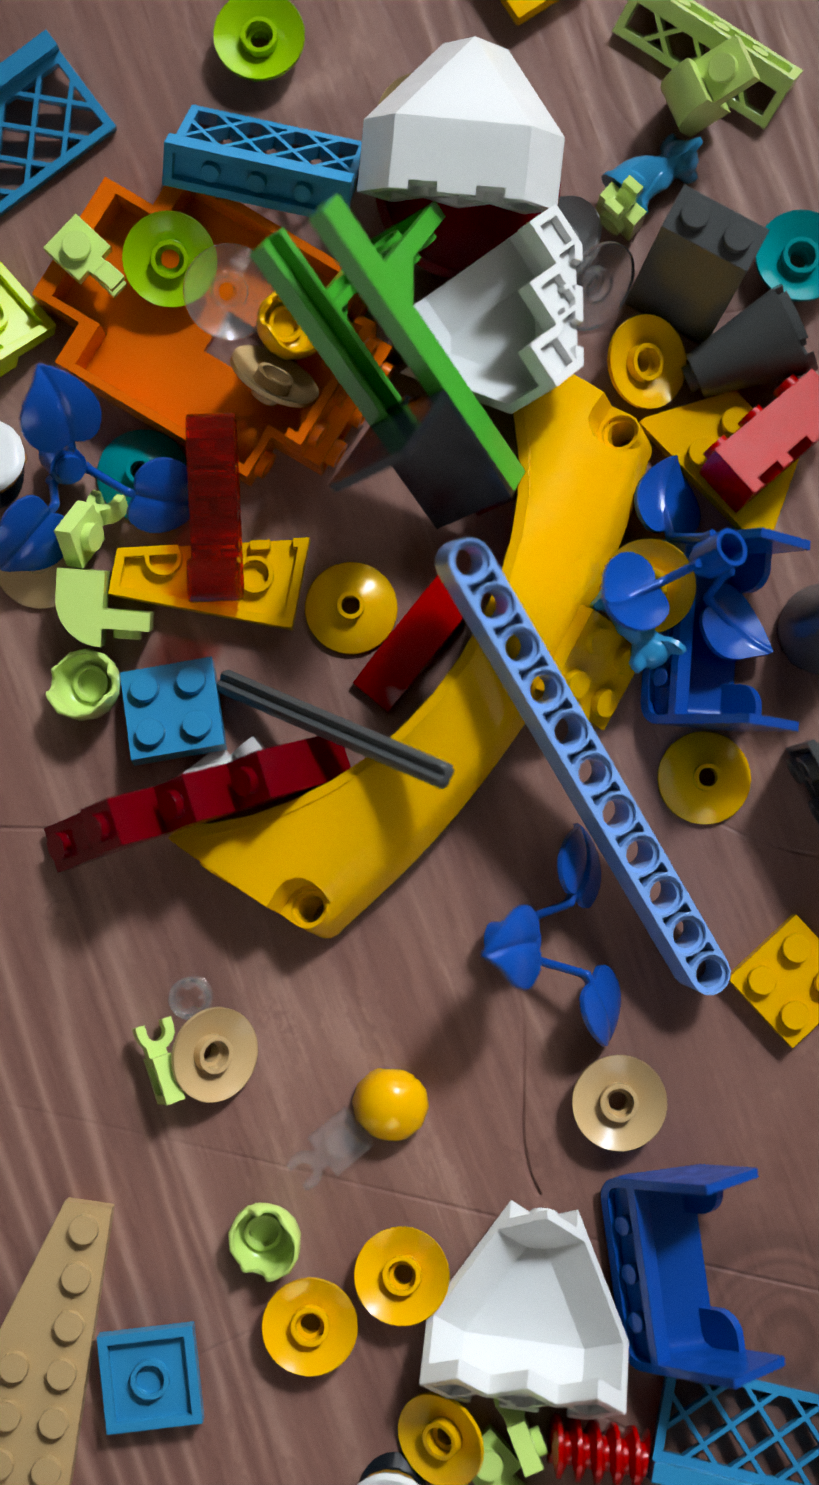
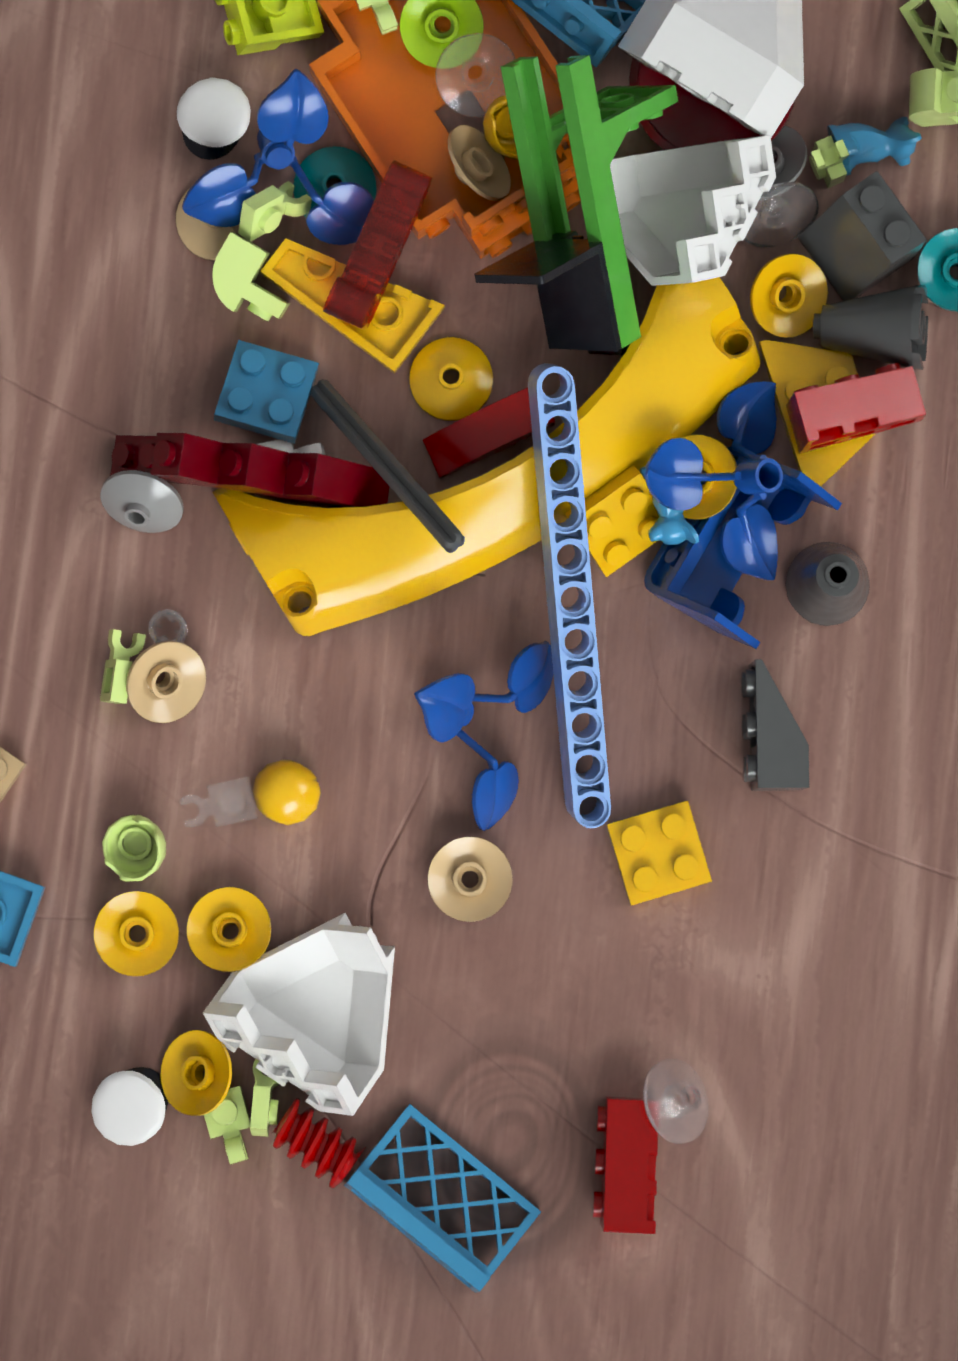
camera: 25 degrees right, 0 degrees up
yellowish green hair [46,648,120,721] -> none
blue windscreen [601,1164,786,1389] -> none
yellow dish [657,732,751,825] -> none
none -> light grey dish [100,470,184,533]

